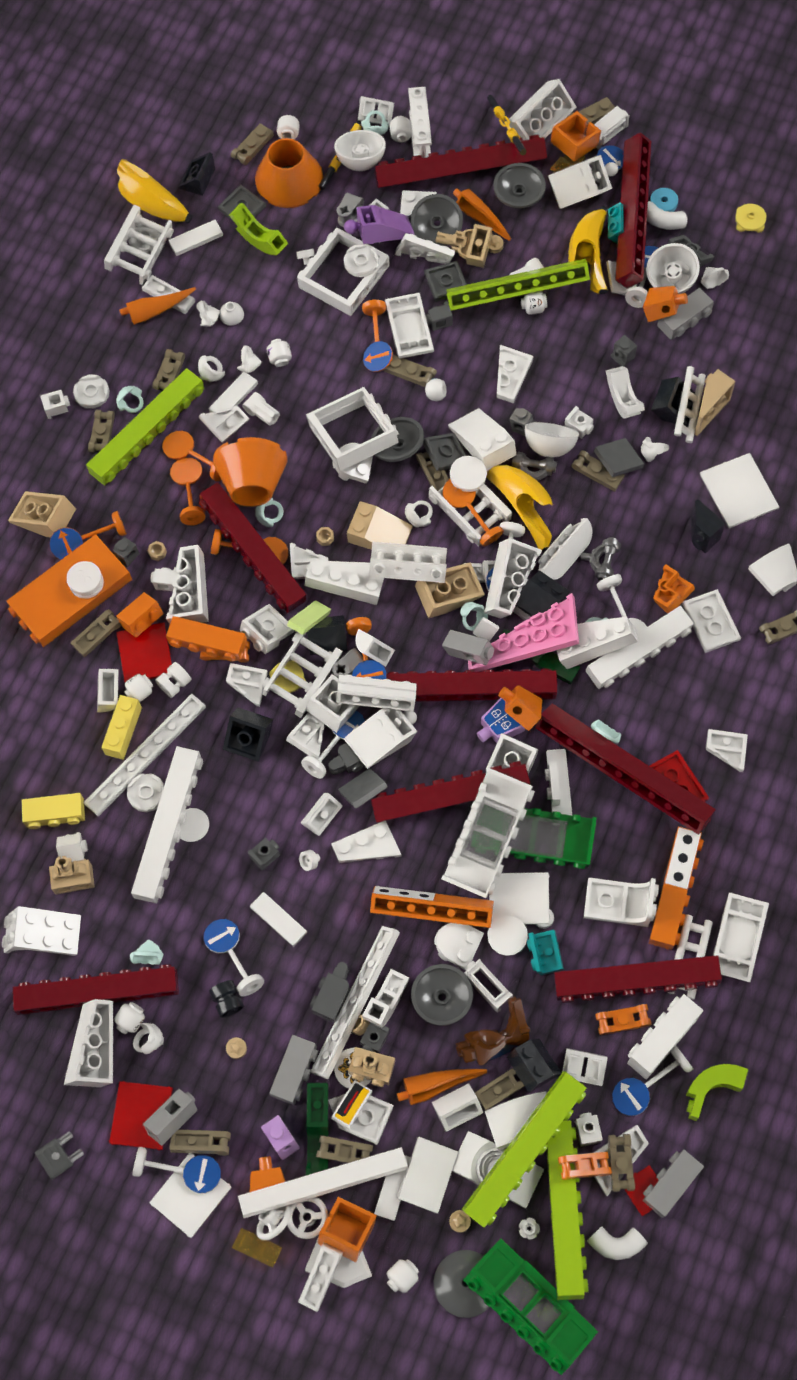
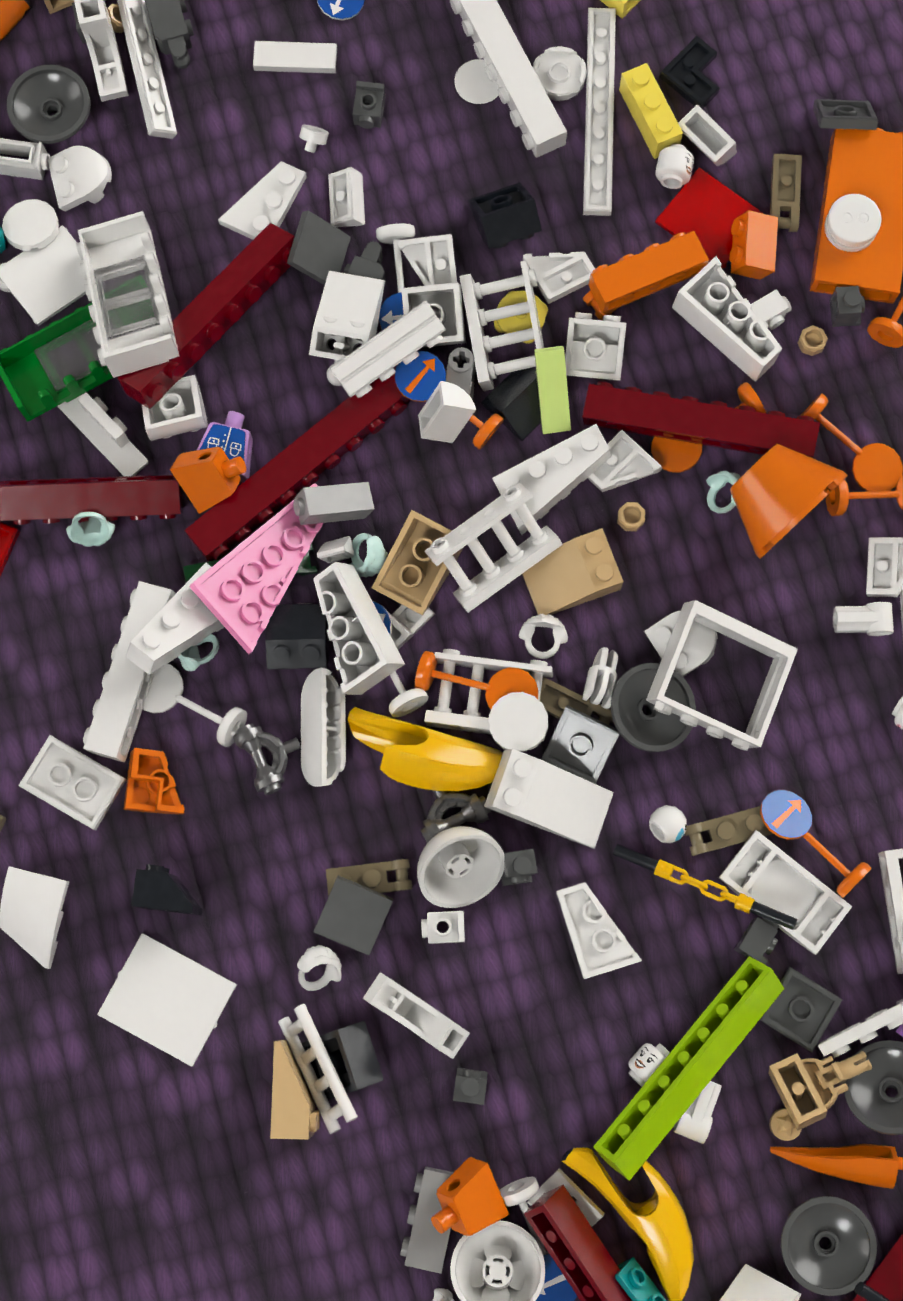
camera: 140 degrees right, 10 degrees up
white wheel [155,662,192,698] -> none
orange brick [370,886,494,928] -> none
none -> white arm [582,647,618,709]
none -> piece [613,844,798,930]
none -> black tile [659,36,720,109]
none -> dark grey tile [813,99,878,130]

